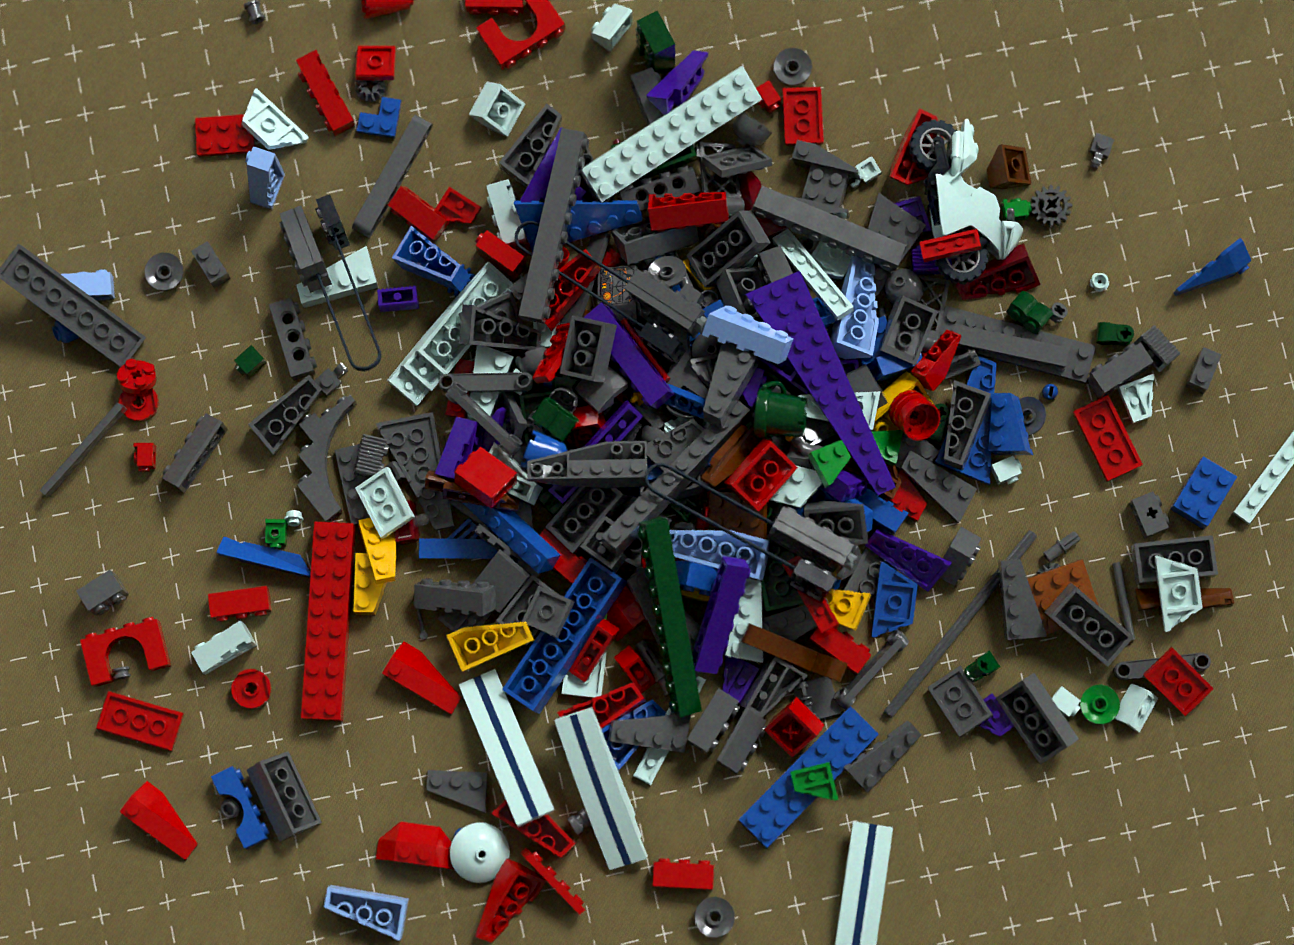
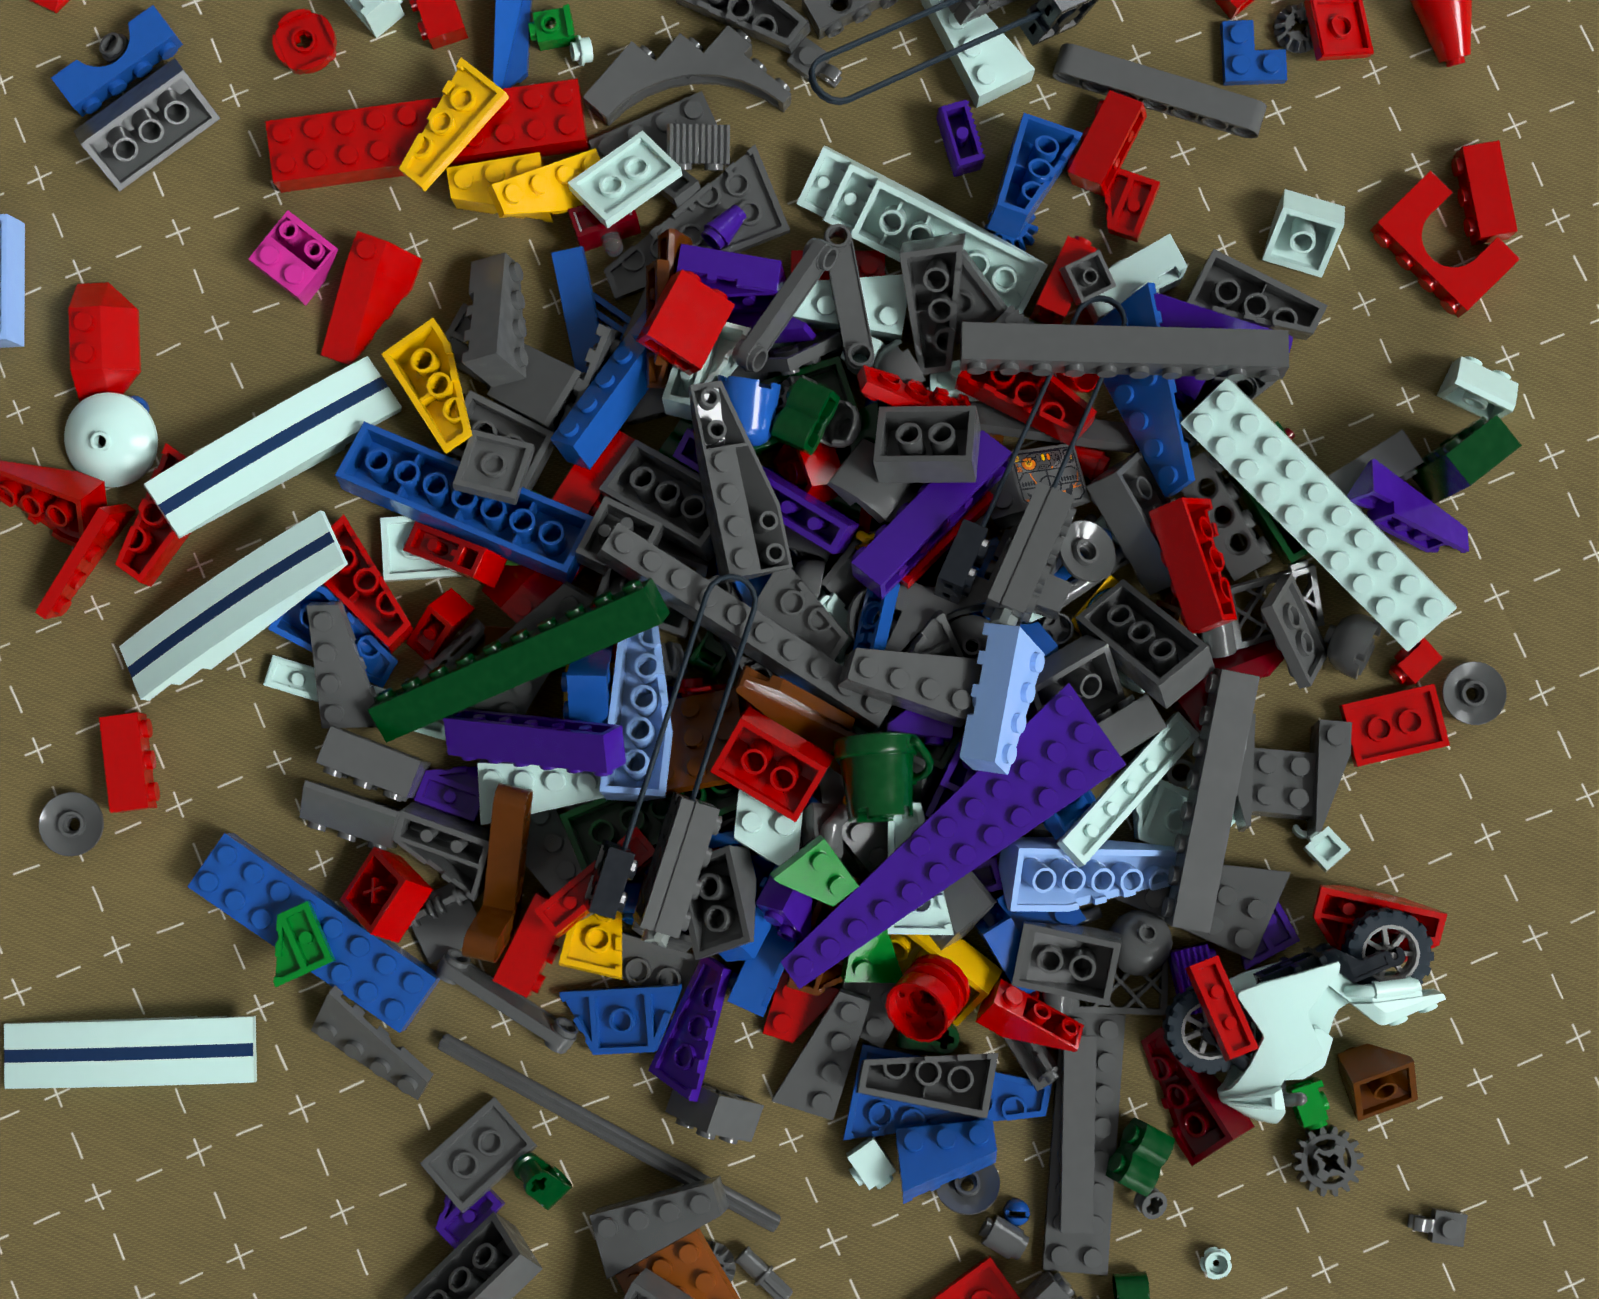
camera: 75 degrees right, 5 degrees up
dark grey hinge [413,602,428,640] -> none
dark grey wing [427,770,488,813] -> none
dark grey wheel [567,808,592,835] -> none
none -> dark pink slope [249,210,338,306]
none -> yellow wing [399,57,509,191]
none -> dark purple cone [701,205,747,250]
none -> dark grey brick [979,1215,1029,1260]
none -> dark grey piece [1059,249,1116,306]

